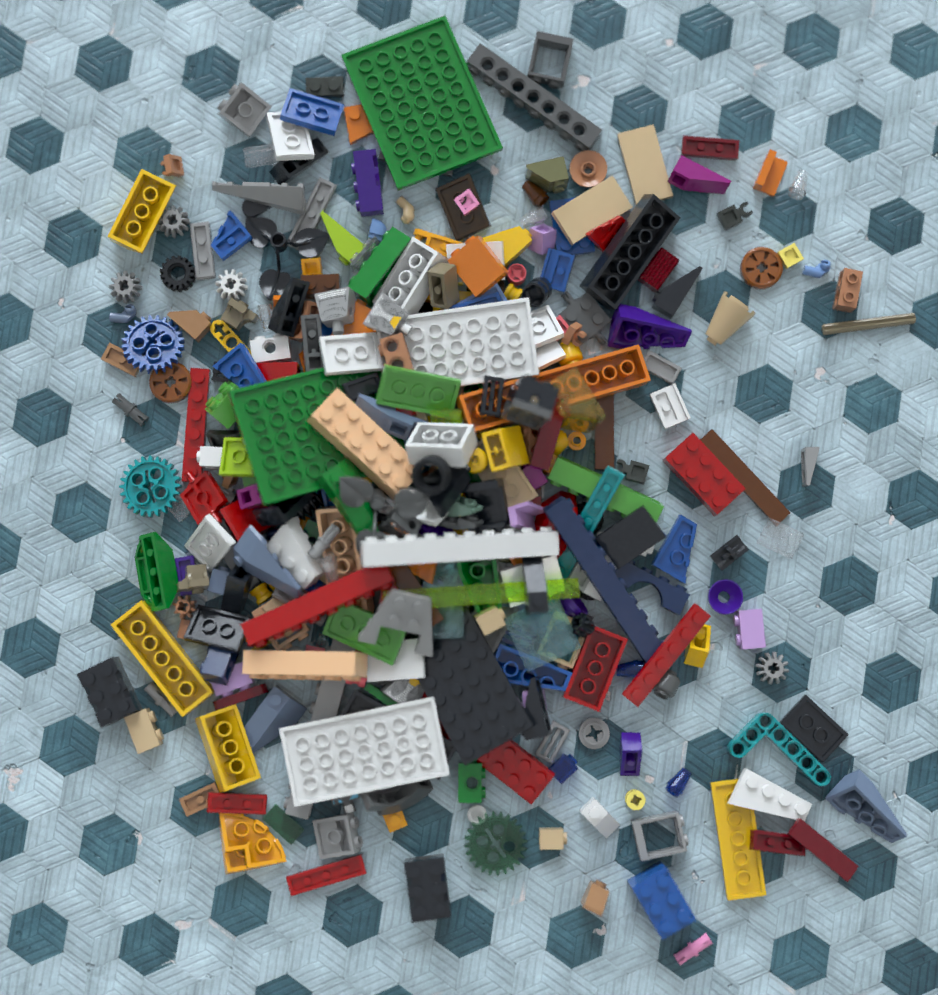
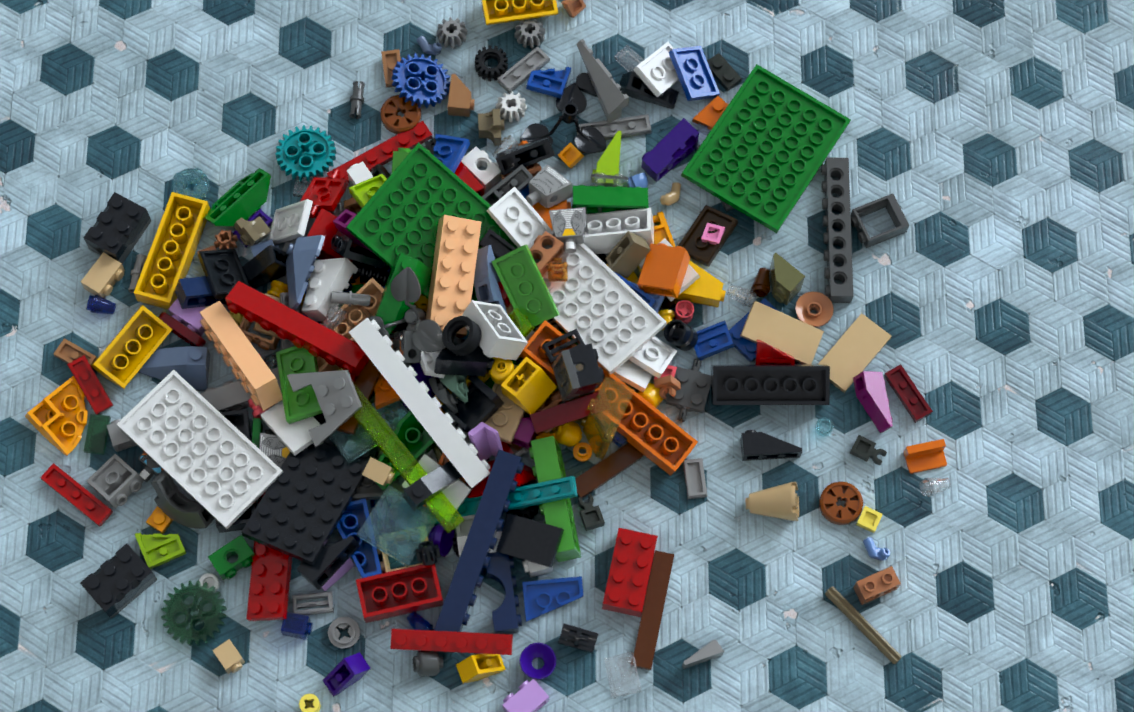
camera: 55 degrees right, 15 degrees down
yellow beam [210,320,252,356] -> none
light grey plate [217,82,272,137] -> none
reddish brown brick [301,274,341,299] -> none
lavender panel [528,224,557,255] -> none
white slope [579,797,620,838] -> none
dark purple wedge [607,304,692,349] -> none
dark red brick [638,247,680,293] -> none
white plate [649,383,691,430] -> none
none -> clear blue cone [86,294,116,314]
none -> lime wing [135,533,187,569]
none -> clear light blue plate [172,168,210,200]
none -> clear orange tile [548,258,568,281]
none -> clear light blue bush [815,417,834,437]

